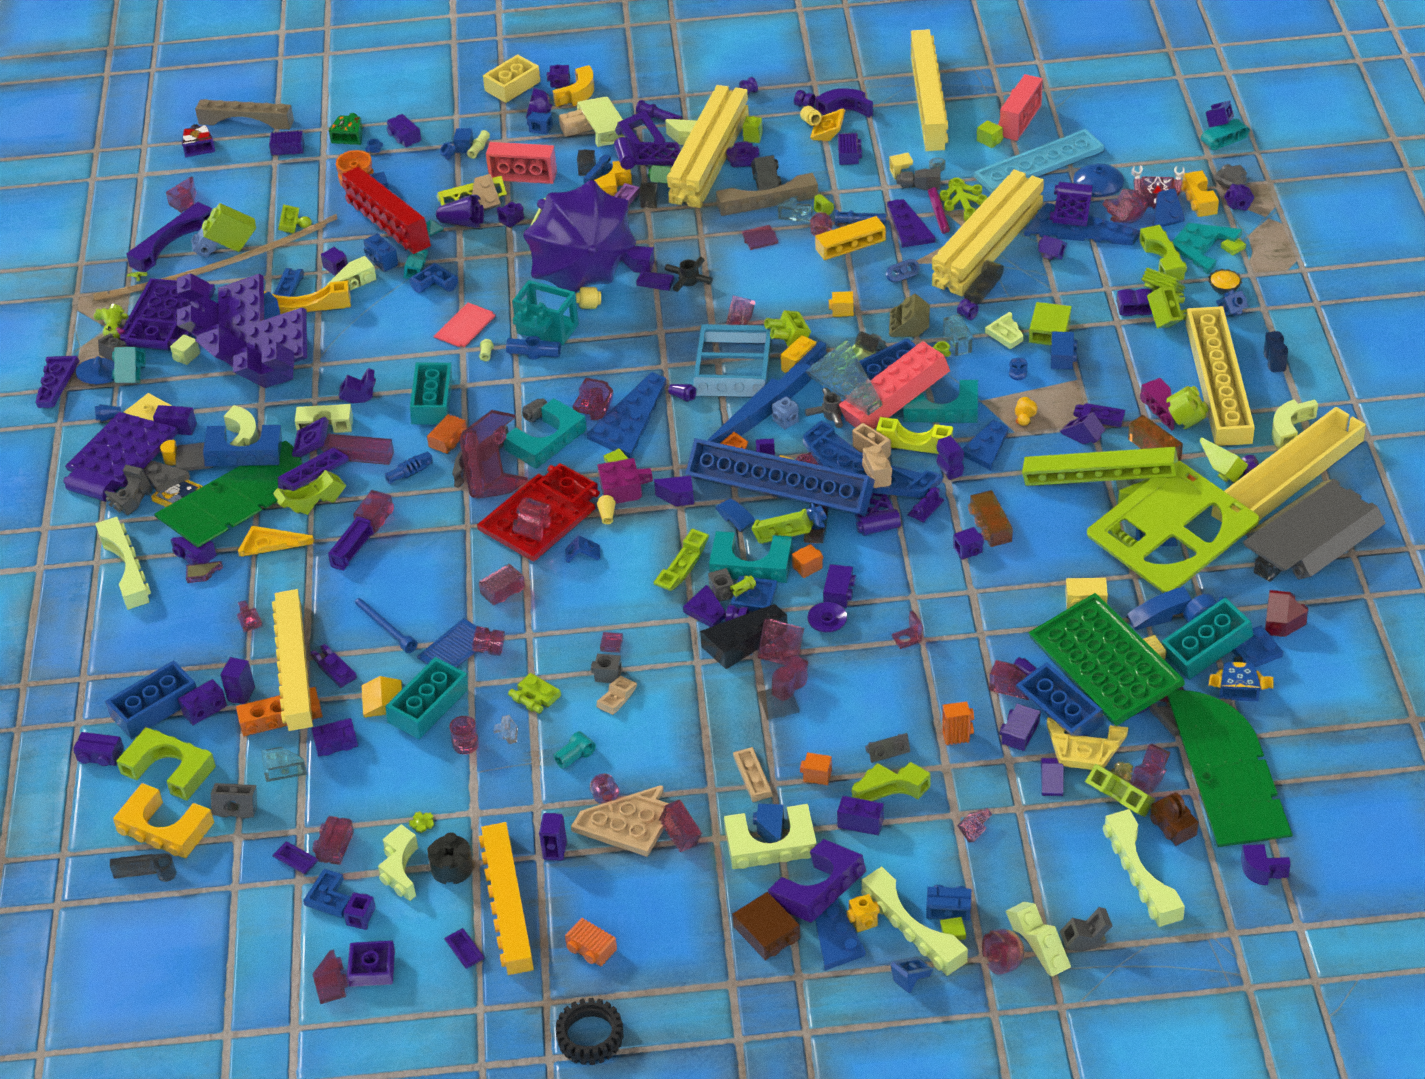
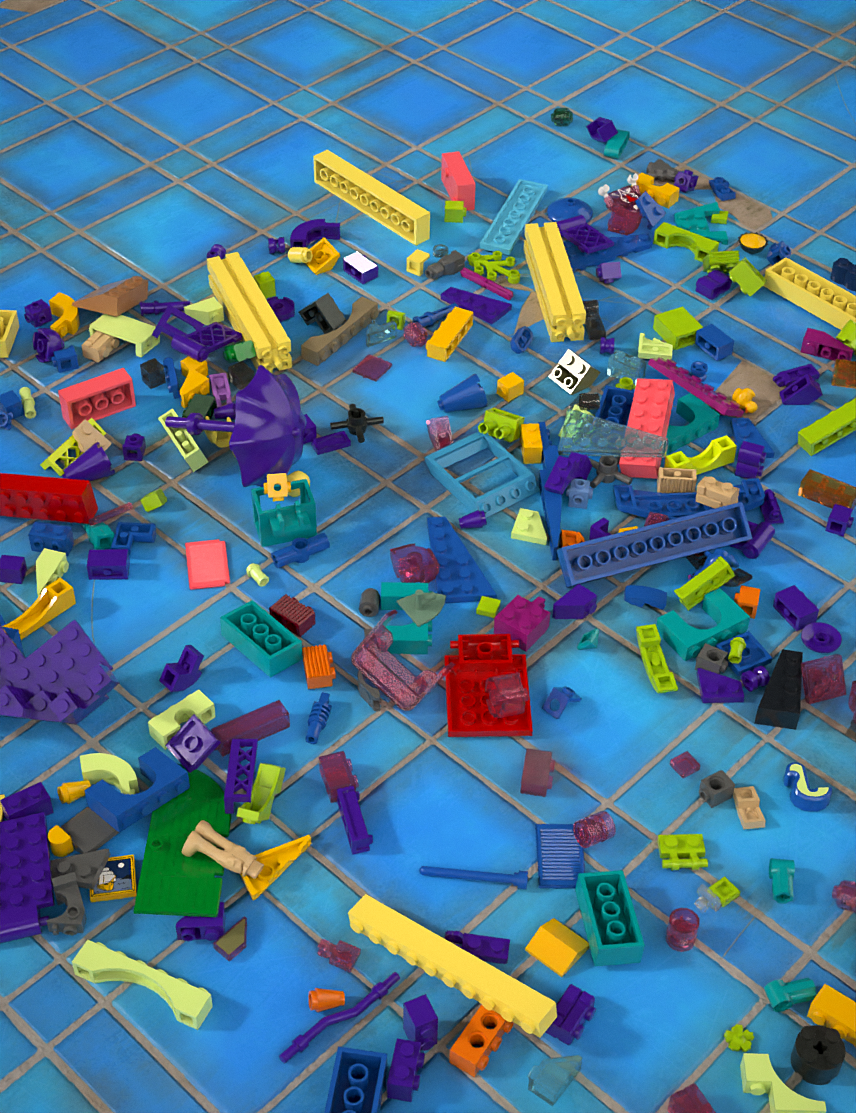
camera: 45 degrees left, 0 degrees up
light yellow cone [597,495,616,524] -> none
none -> yellow cone [57,780,91,804]
none -> medium nougat slope [72,276,148,317]
none -> dark purple panel [87,549,130,580]
none -> clear pink bar [88,502,133,526]
none -> lime slope [140,489,167,512]
none -> tan piece [182,820,264,879]
none -> yellow brick [264,473,291,502]
none -> dark red brick [269,594,315,637]
none -> dark purple bar [279,972,400,1063]
none -> orange cone [308,988,345,1012]
none -> sand green shield [397,590,446,627]
none -> blue cone [437,374,488,413]
none -> yellowish green wing [511,508,547,545]
none -> dark purple arch [544,452,593,495]
none -> clear green head [551,107,573,127]
none -> teal slope [577,628,599,650]
none -> magenta plate [648,357,744,417]
none -> lime tile [707,876,741,907]
none -> blue slope [709,177,736,201]
none -> teal piece [764,978,817,1012]
none -> blue animal [783,762,832,812]

